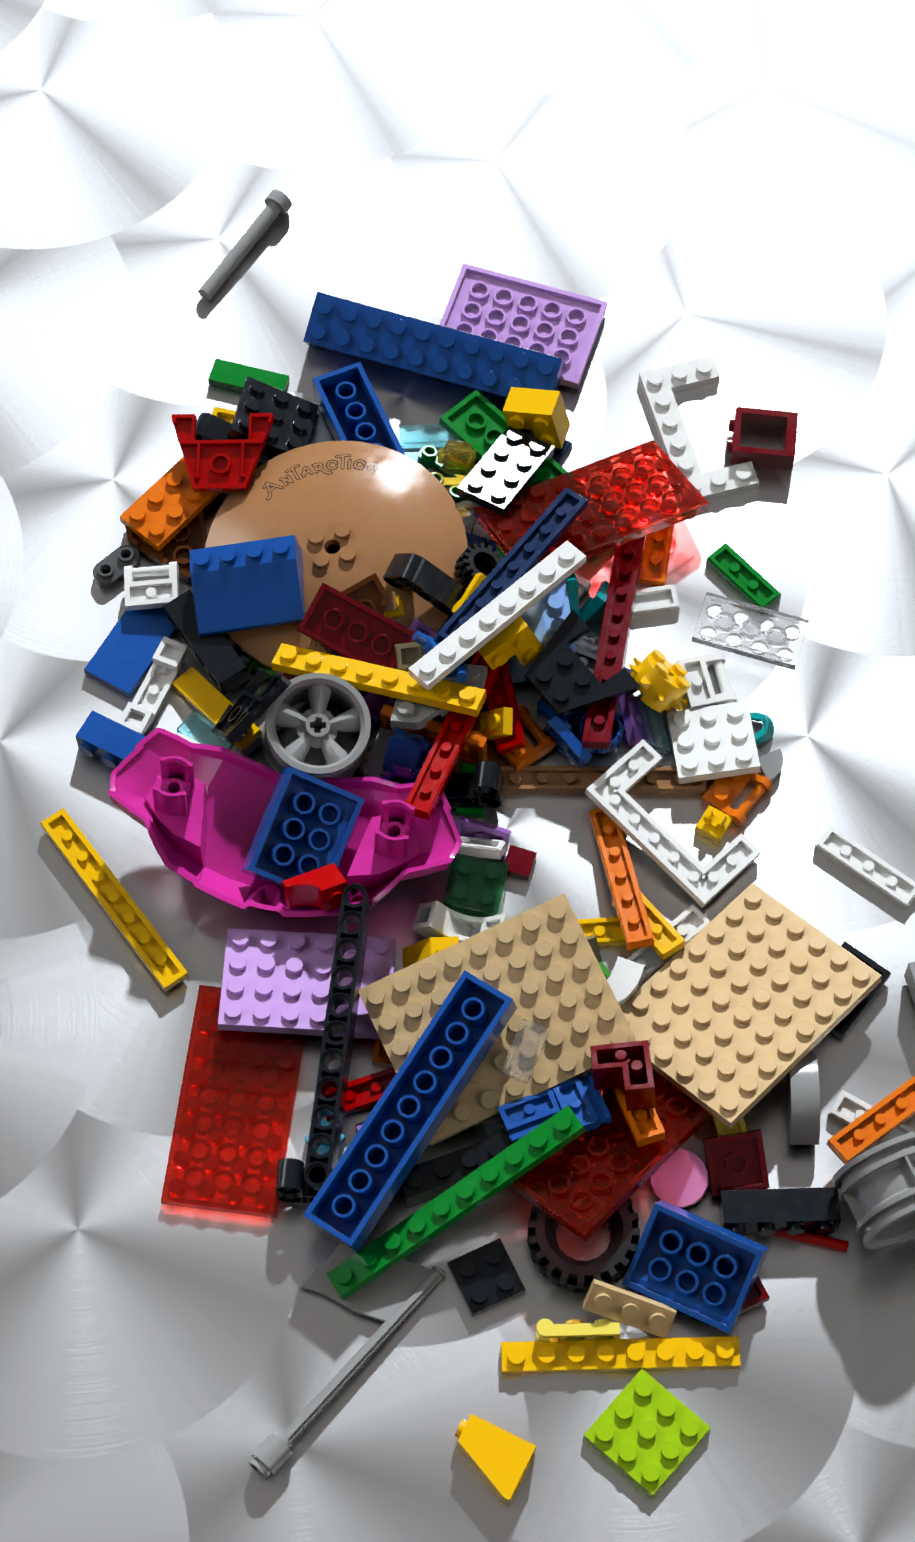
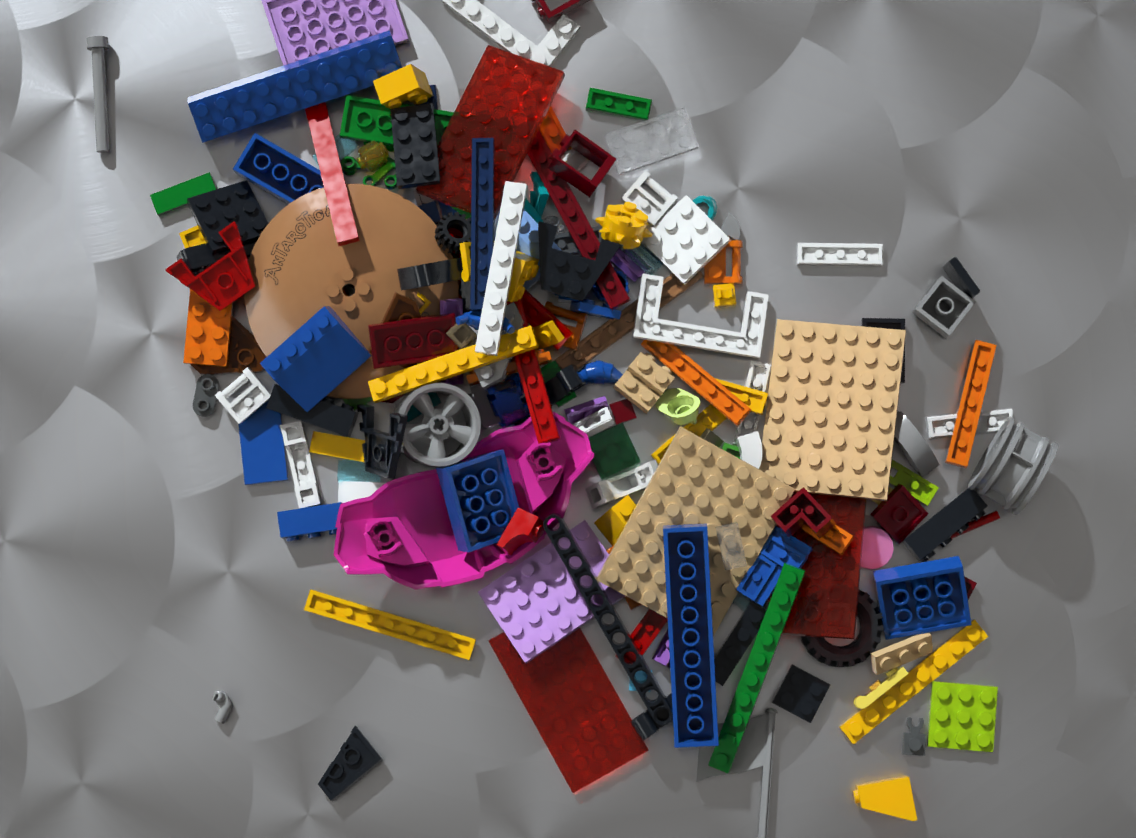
camera: 35 degrees left, 20 degrees up
none -> tile [305,102,360,246]
none -> dark red window [548,130,616,198]
none -> blue piece [579,360,623,385]
none -> tan plate [613,352,675,414]
none -> yellowish green piece [655,388,701,425]
none -> lime plate [889,459,939,506]
none -> dark grey plate [902,717,926,756]

